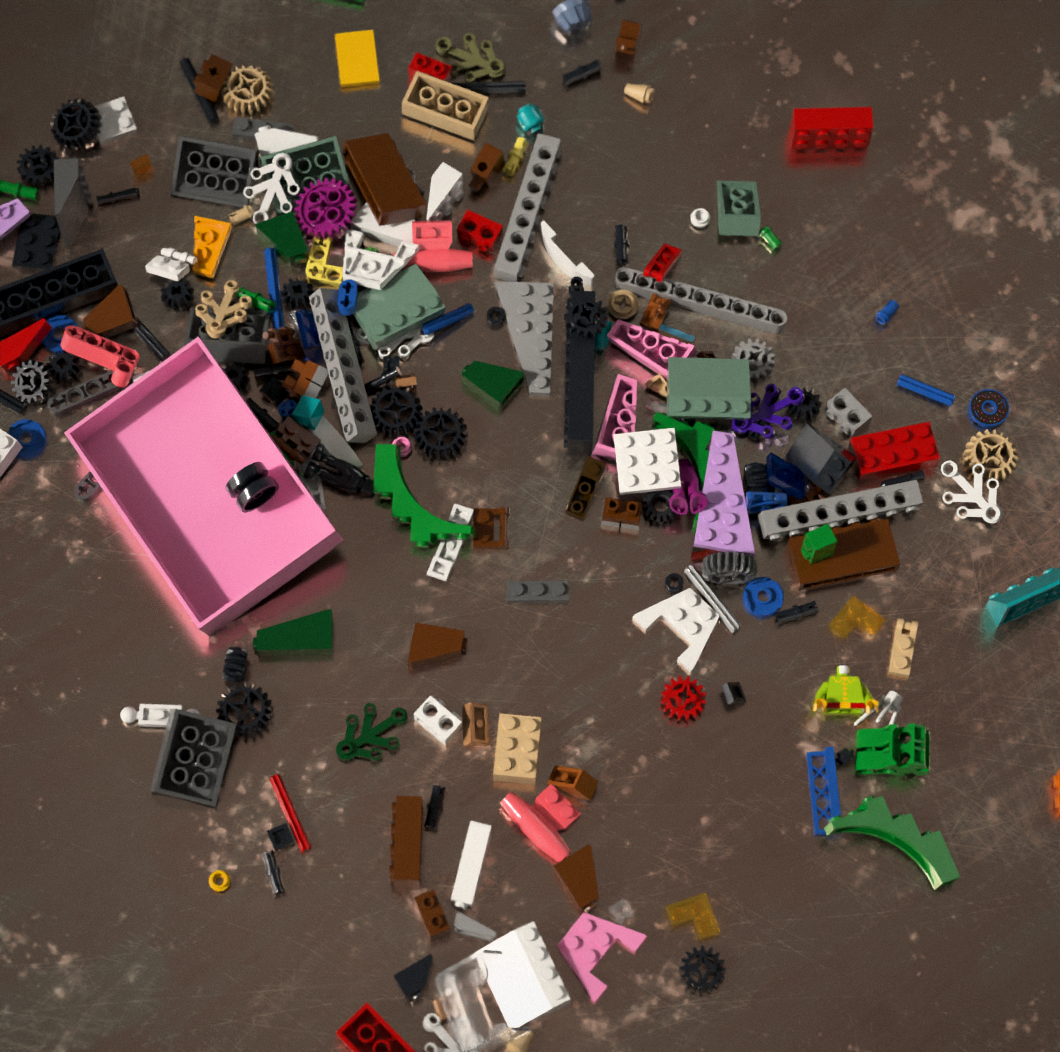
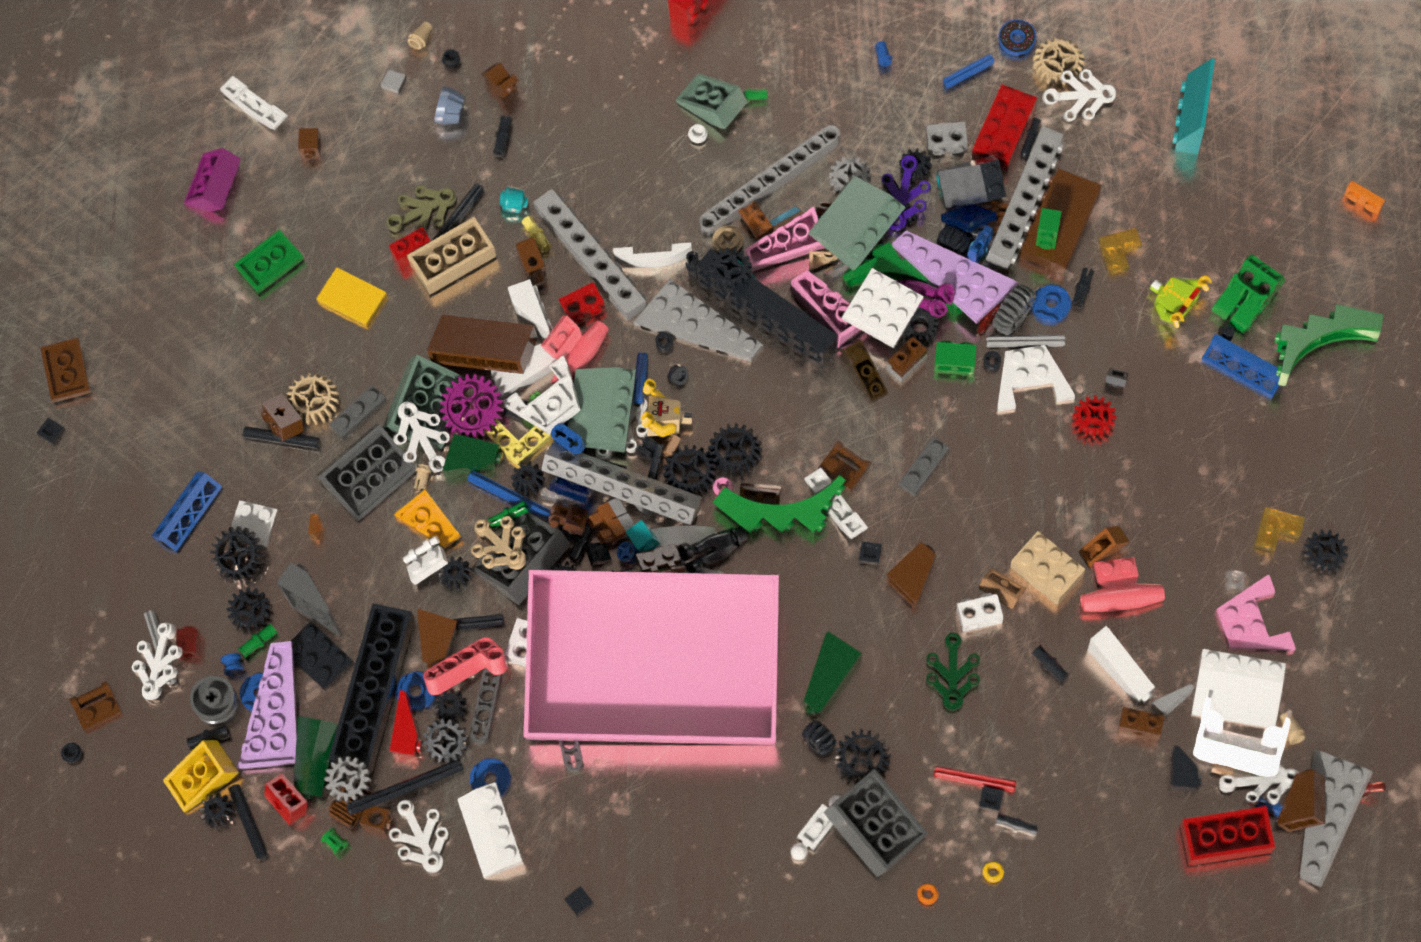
camera: 45 degrees left, 0 degrees up
black piece [96,187,140,205] -> none
black wheel [225,462,279,513] -> none
white slope [254,125,319,156] -> none
reddish brown brick [389,796,423,890] -> none
dark green slope [461,361,525,410] -> none
reddish brown slope [553,844,599,913] -> none
black pin [614,224,630,265] -> none
tan cone [624,83,654,104] -> none
red plate [643,243,682,283] -> none
white plant [854,691,903,726] -> none
tan plate [888,618,918,678] -> none
none -> blue fence [151,471,222,551]
none -> torso [641,379,692,437]
none -> black tile [667,364,689,385]
none -> reddish brown slope [740,483,781,505]
none -> black plate [859,541,882,566]
none -> orange plate [917,883,938,905]
none -> green brick [934,340,976,374]

